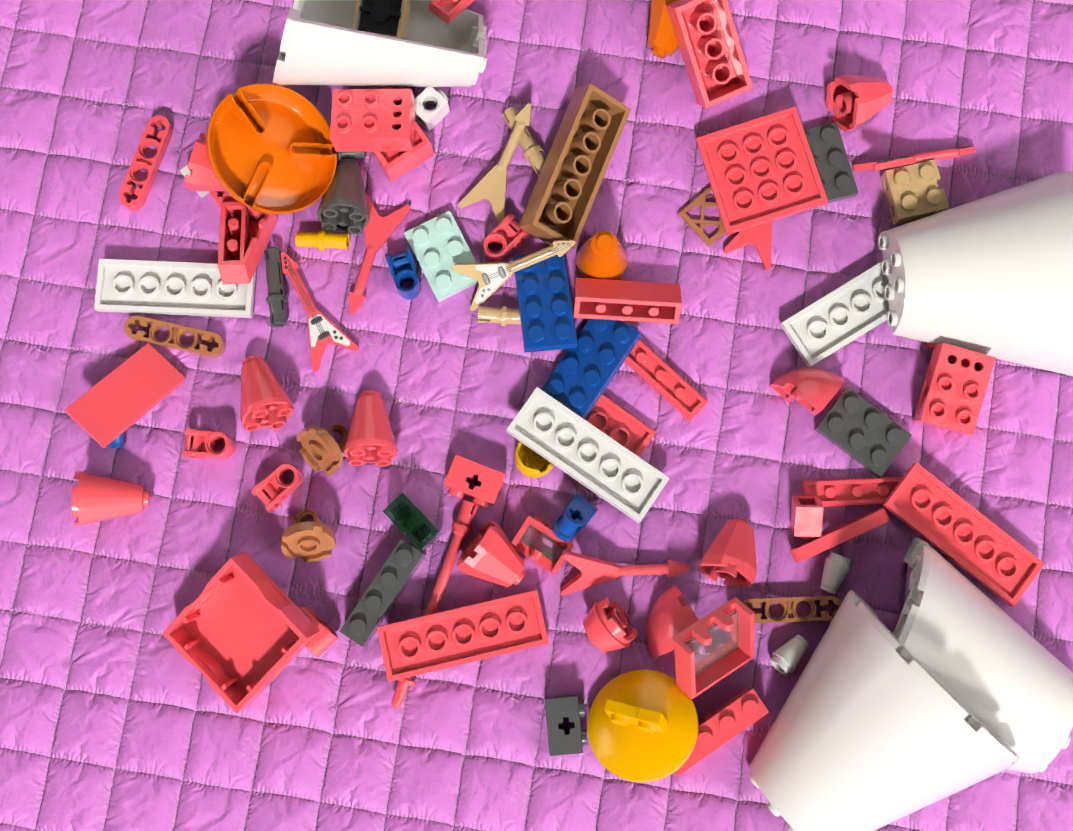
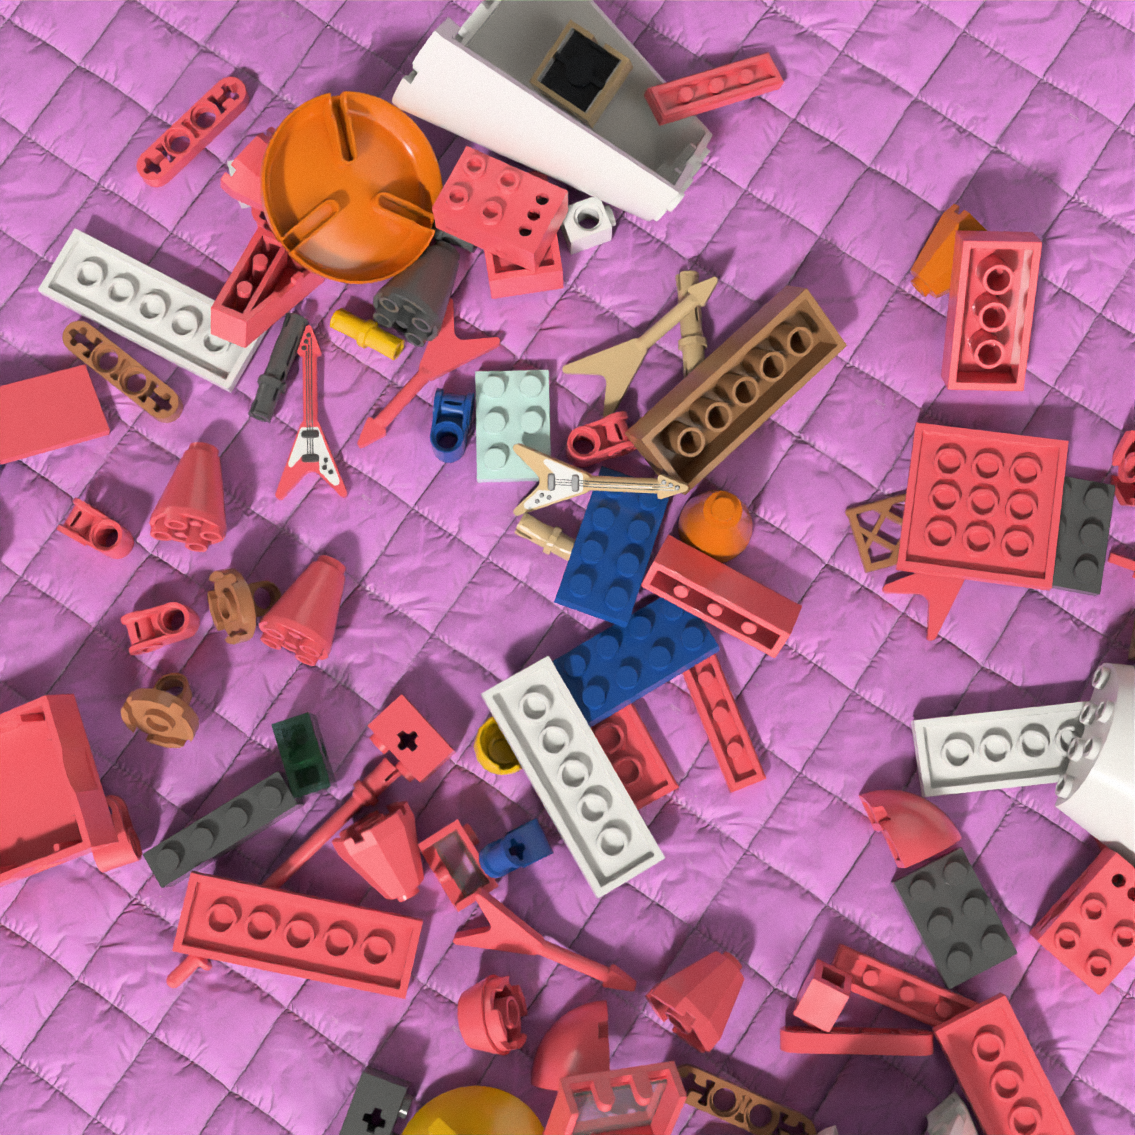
camera: 25 degrees right, 0 degrees up
white cone [820,552,851,594] -> none

